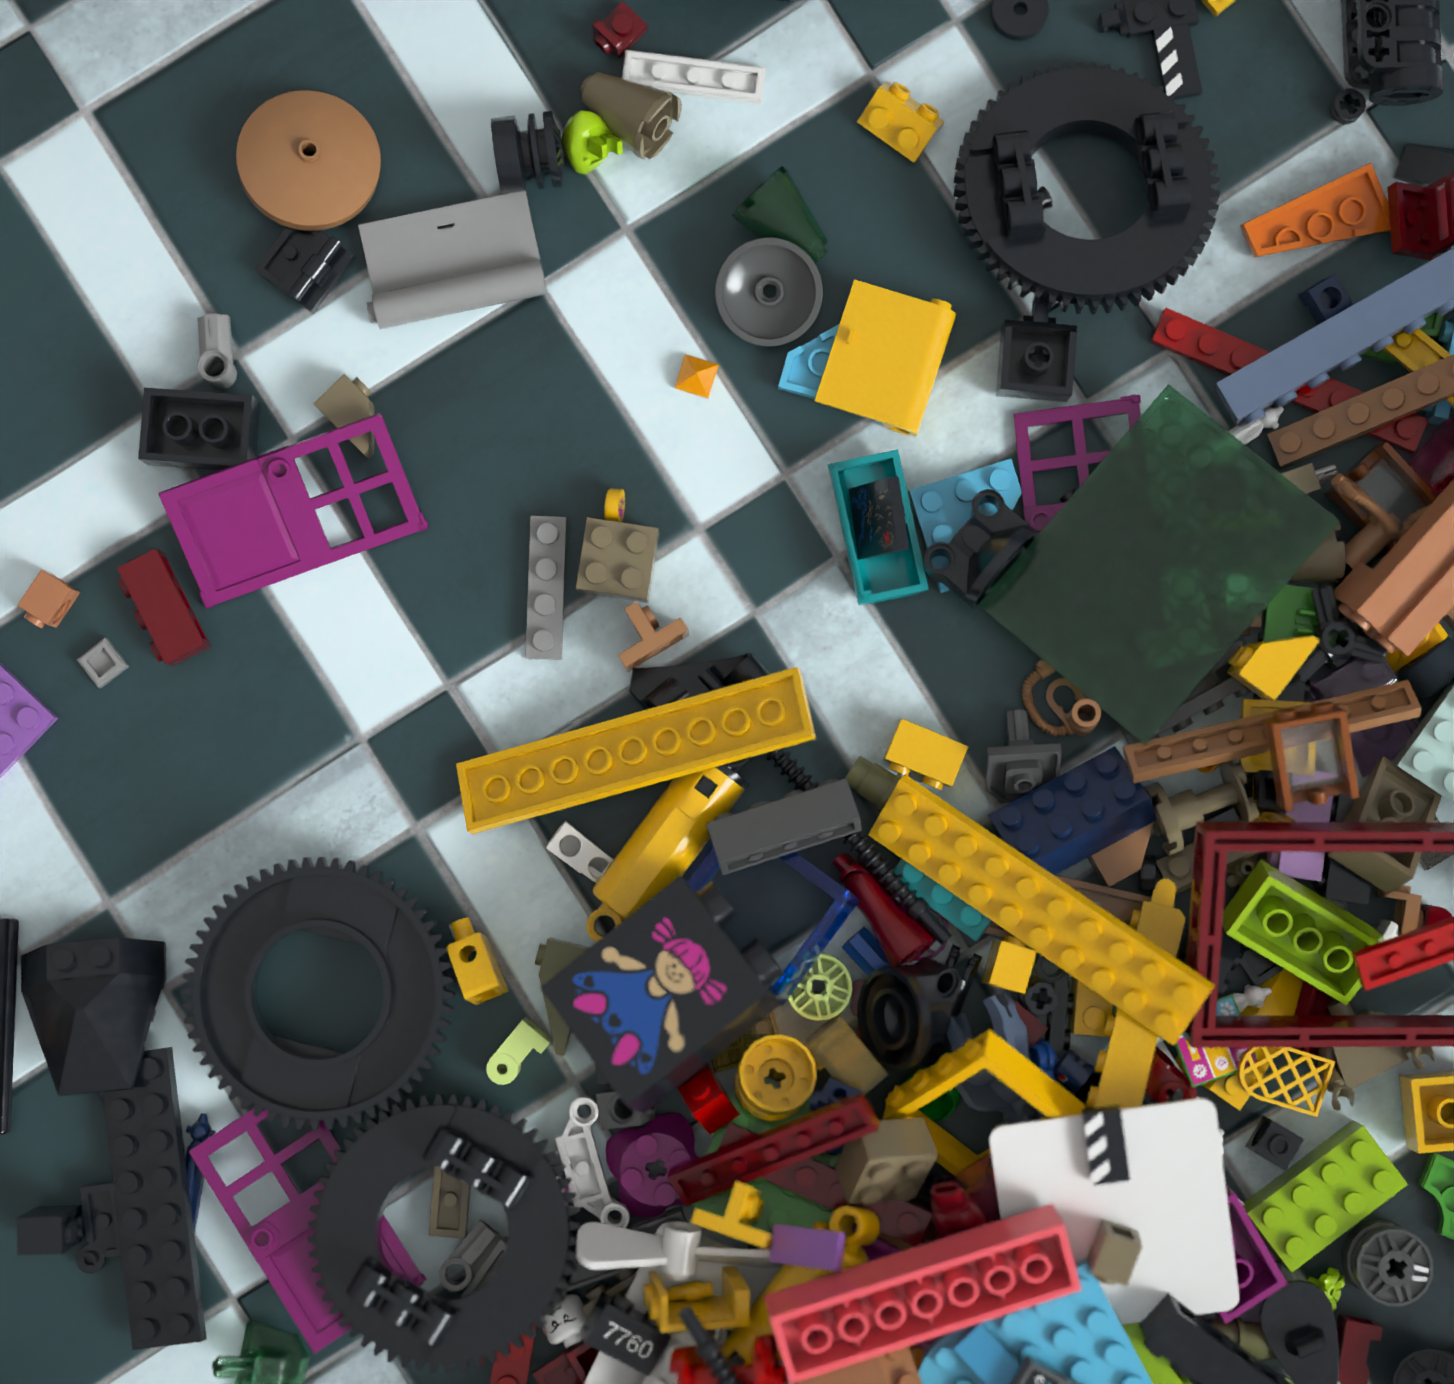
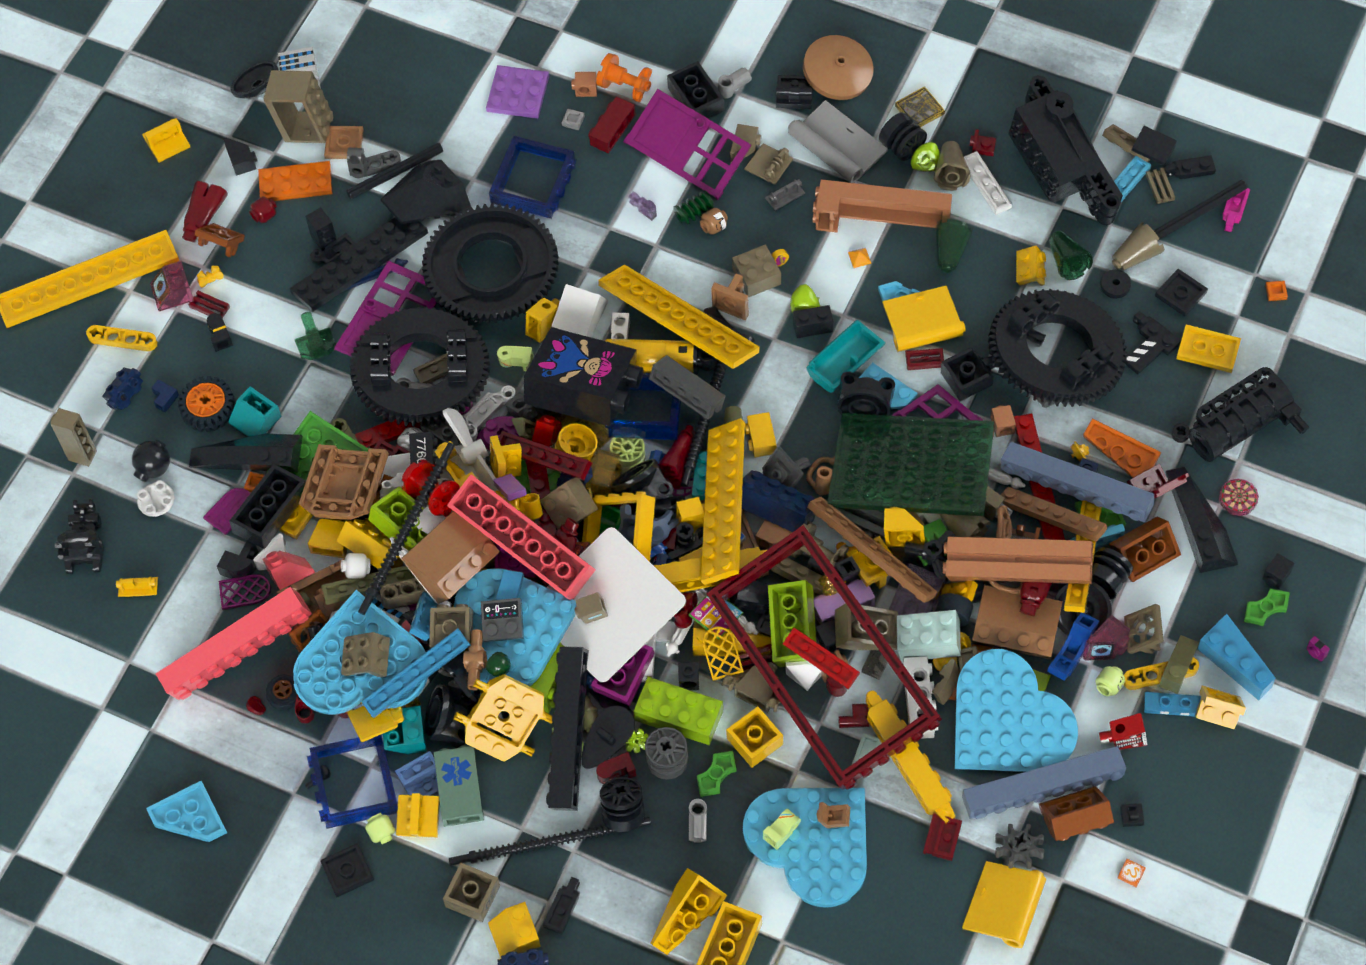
camera: 60 degrees right, 25 degrees down
light grey plate [525,516,567,660] -> none
dark grey dish [715,237,823,346] -> none
black tile [848,477,909,560] -> none
black tile [1081,1105,1130,1186] -> none
window [1263,702,1359,812] -> none
none -> clear blue window [489,136,577,219]
none -> olive slope [512,417,536,441]
none -> white slope [552,284,608,337]
none -> orange piece [596,53,652,102]
none -> clear purple plate [628,191,657,221]
none -> dark green piece [673,190,714,225]
none -> medium nougat head [700,208,728,235]
none -> dark tan hinge [744,143,794,184]
none -> flat silver hinge [765,179,805,211]
none -> lime piece [790,284,820,313]
none -> black brick [793,305,833,338]
none -> nougat brick [813,180,952,232]
none -> tile [895,86,945,127]
none -> dark red tile [905,348,944,370]
none -> nougat brick [990,405,1016,437]
none -> clear green cone [1049,231,1093,280]
none -> yellow hat [1070,441,1089,462]

